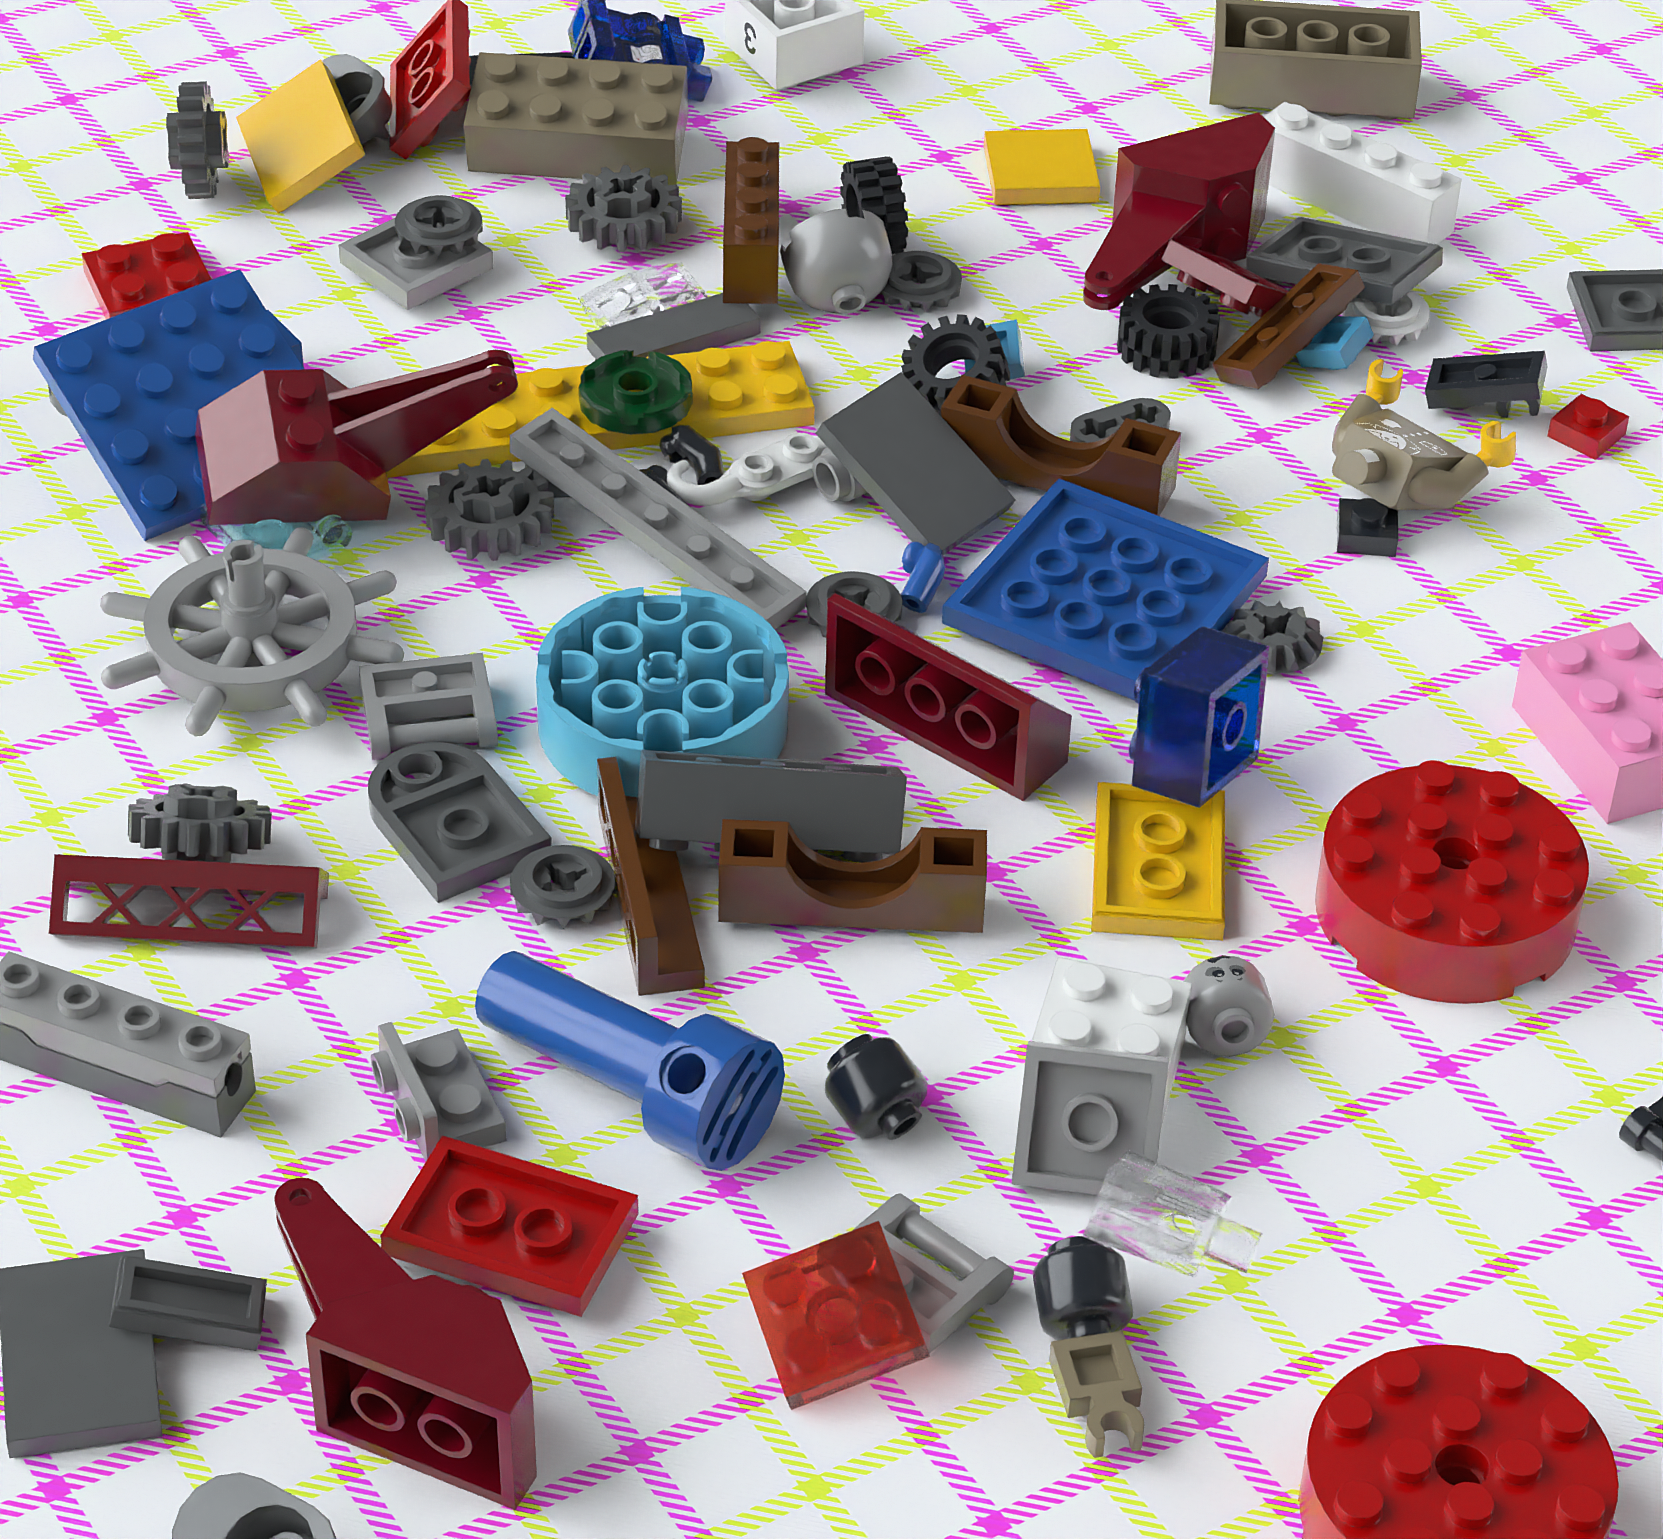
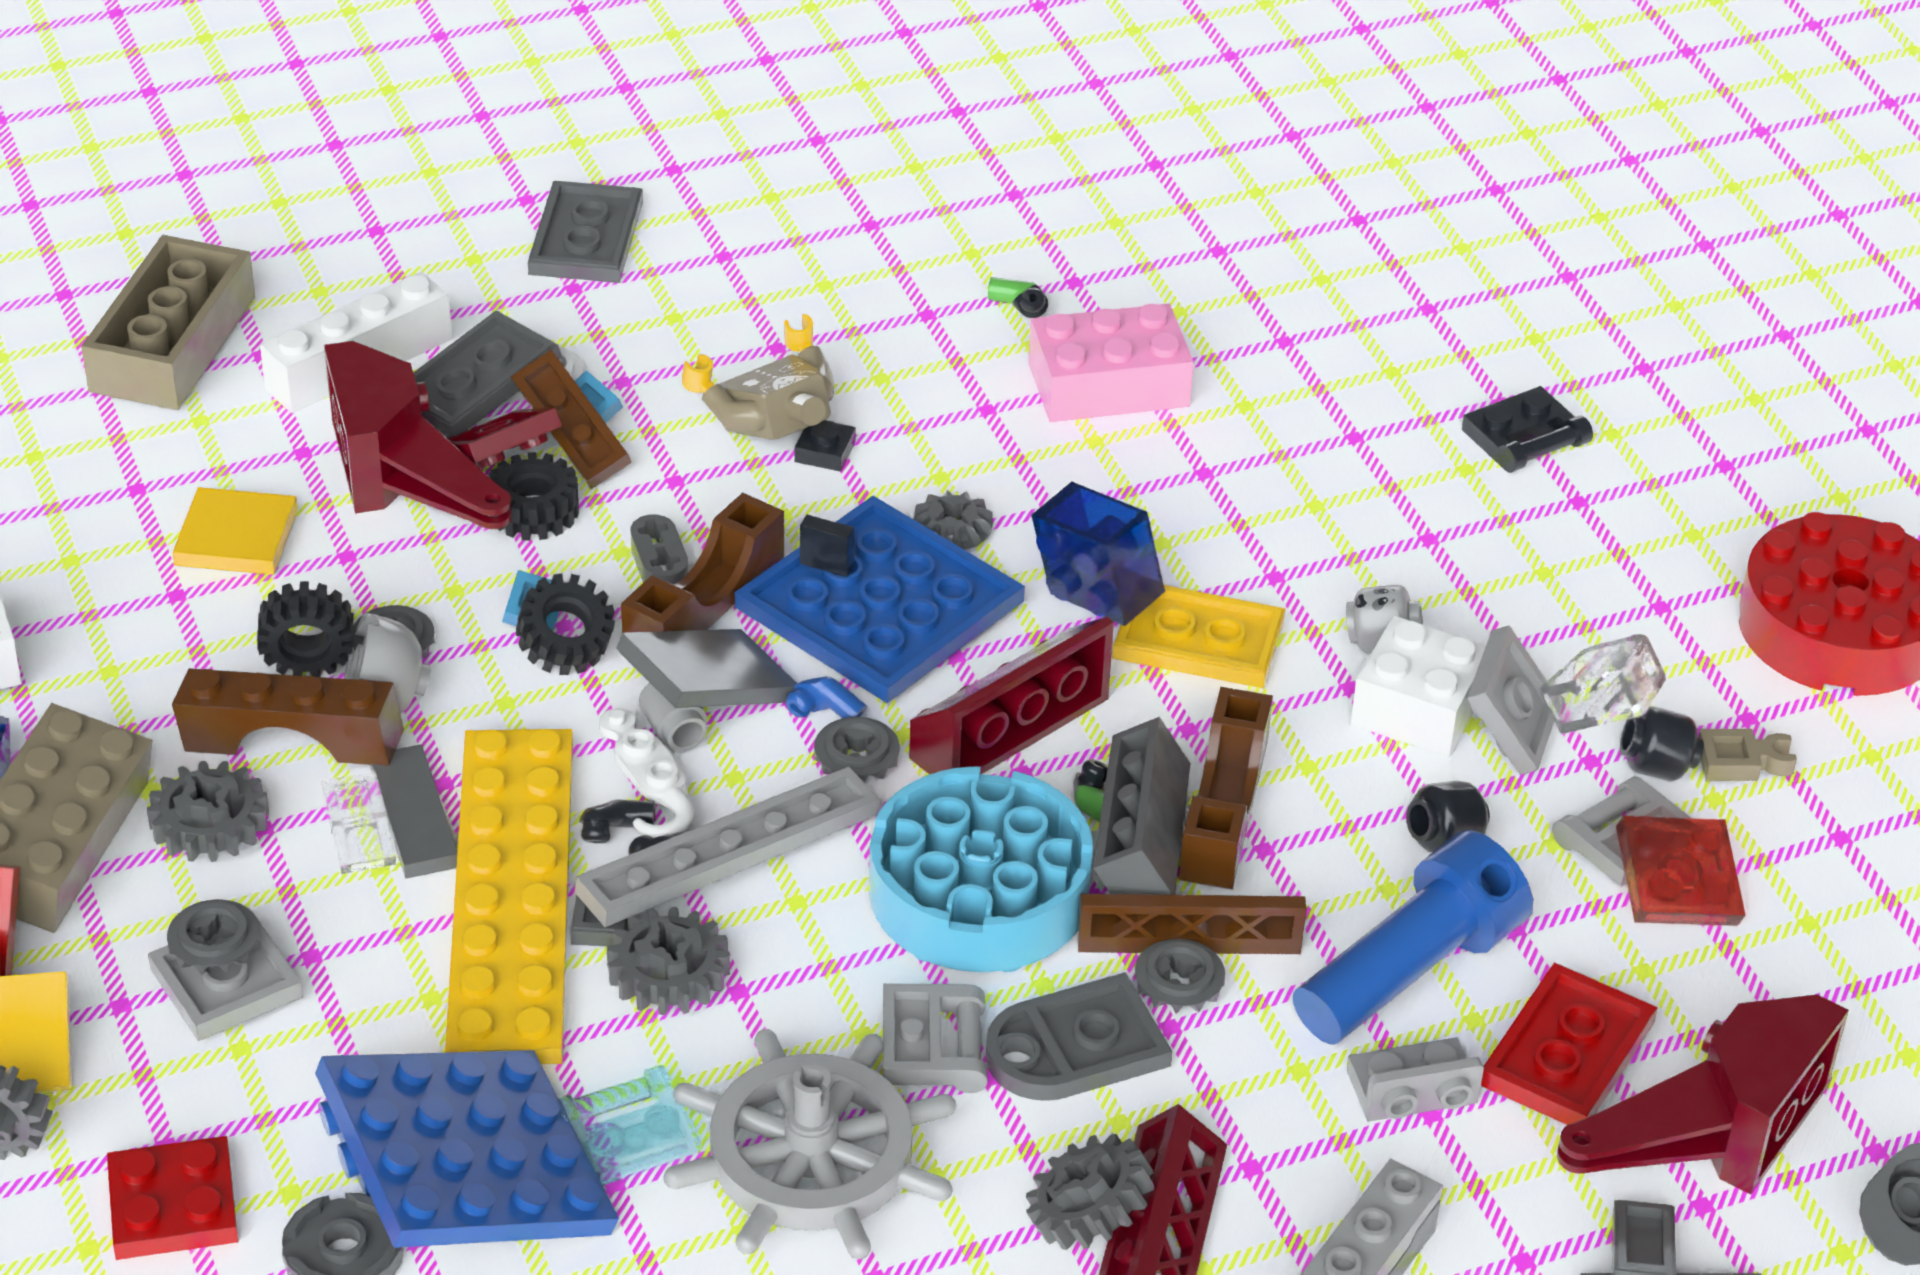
camera: 80 degrees left, 0 degrees up
dark red slope [195,349,518,525] -> none
dark green tile [578,350,693,435] -> none
red brick [1315,760,1589,1004] -> none
black plate [1425,350,1548,418] -> none
red plate [1547,393,1630,460] -> none
none -> black tile [800,514,854,577]

